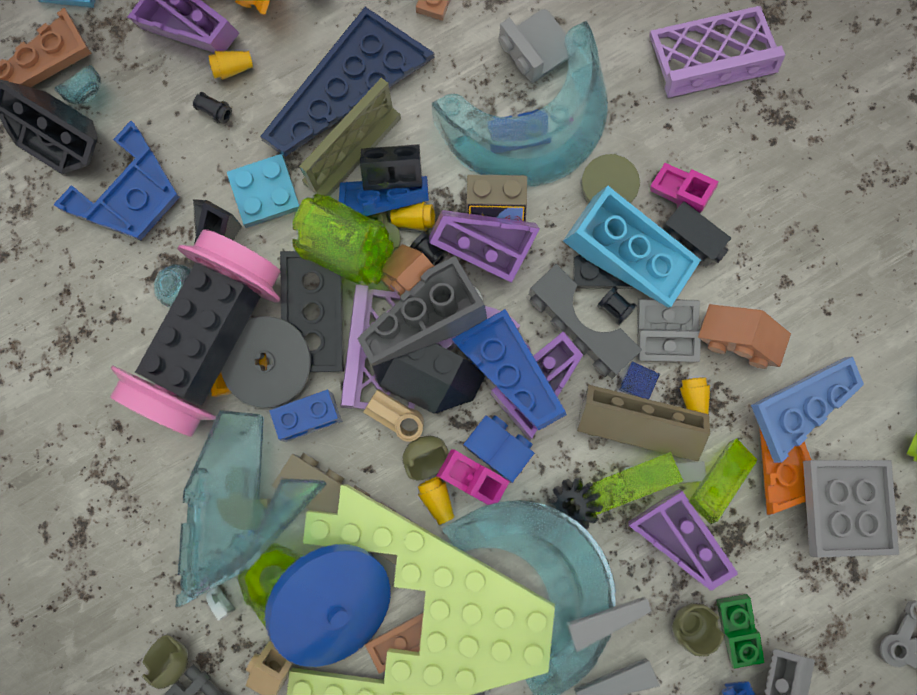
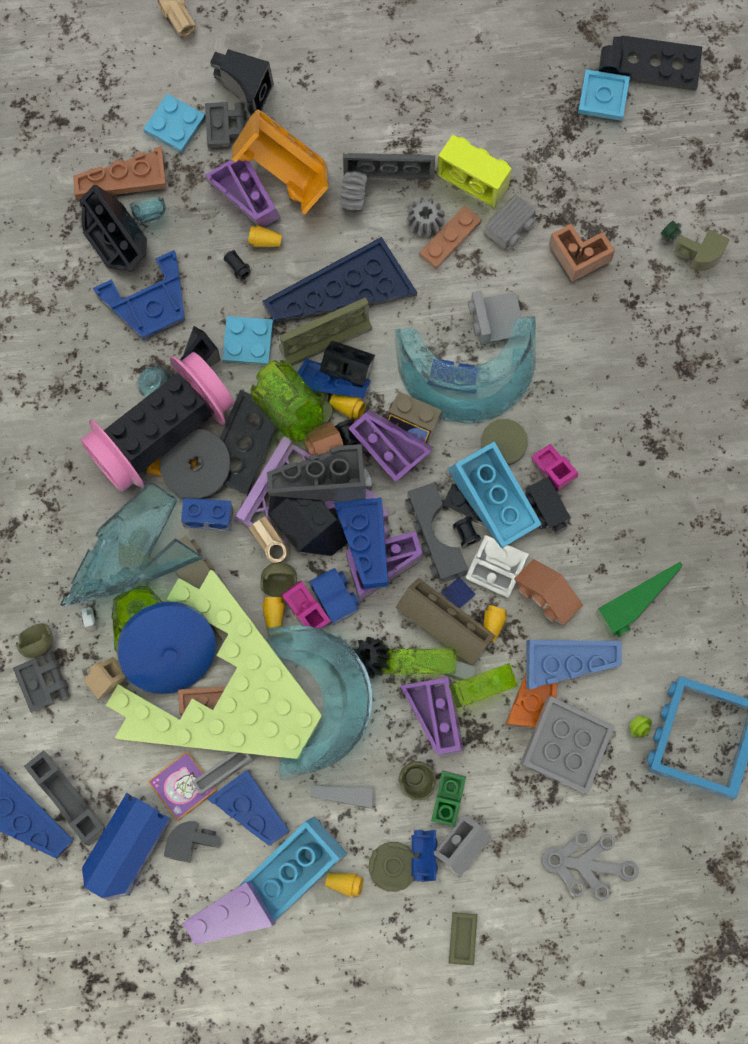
camera: 20 degrees right, 5 degrees down
light grey piece [566,597,652,652] -> none
lavender fence [649,6,785,98] -> none
none -> green slope [596,561,683,638]

